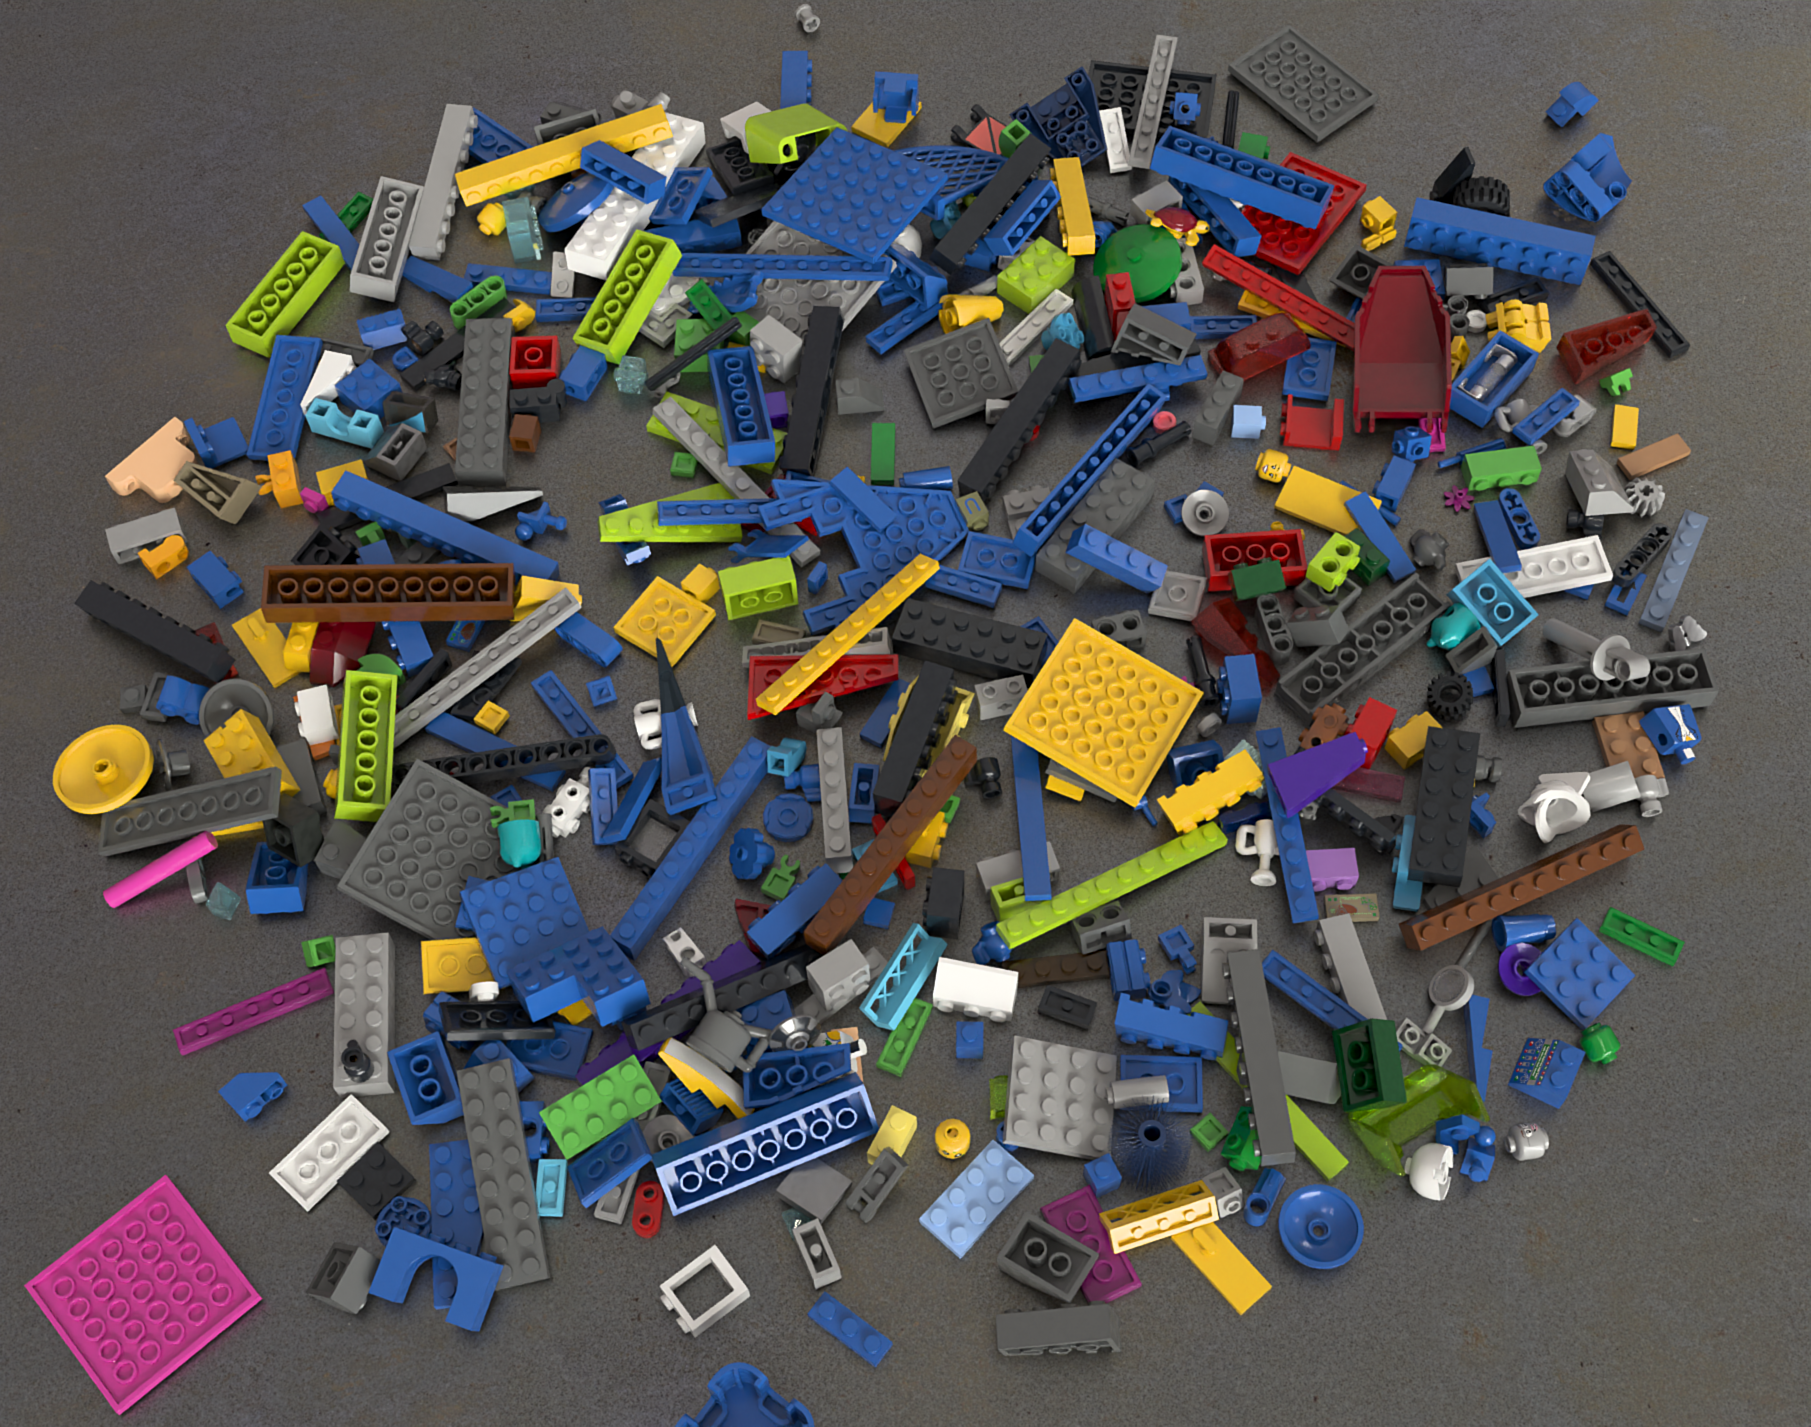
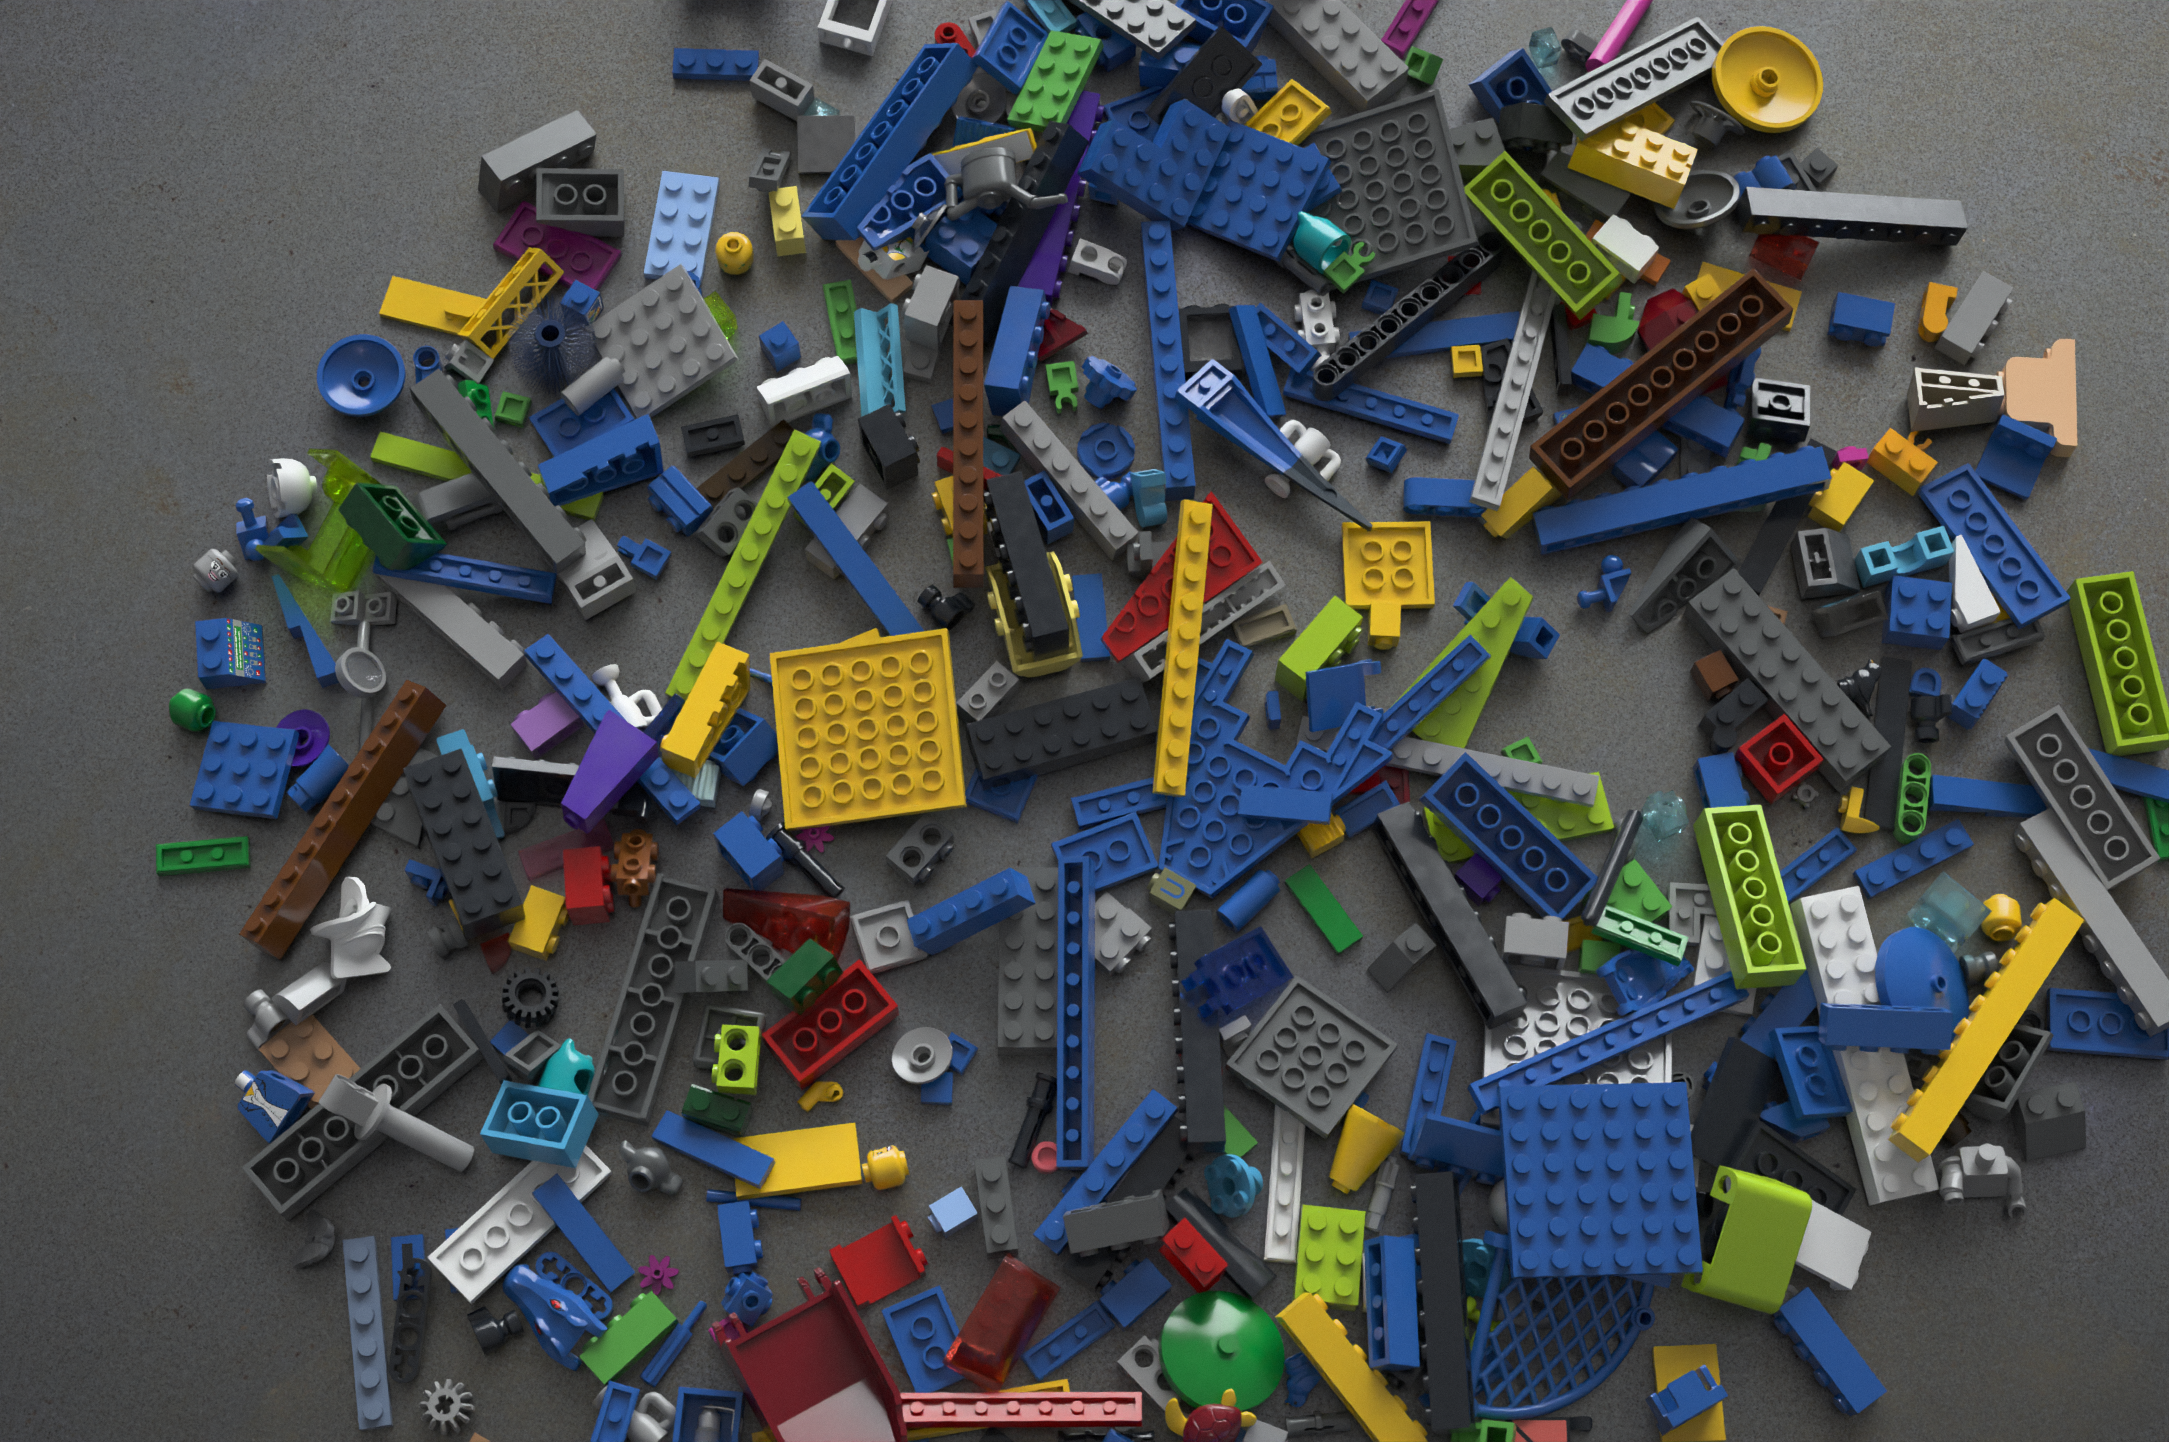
camera: 140 degrees right, 10 degrees up
light grey bracket [551,252,575,298] -> none
blue plate [1148,970,1201,1015] -> none
dark tan tile [1323,894,1380,922] -> none
light grey slope [1565,449,1634,516] -> none
none -> blue animal [502,1264,607,1371]
none -> clear blue tile [1181,926,1294,1018]

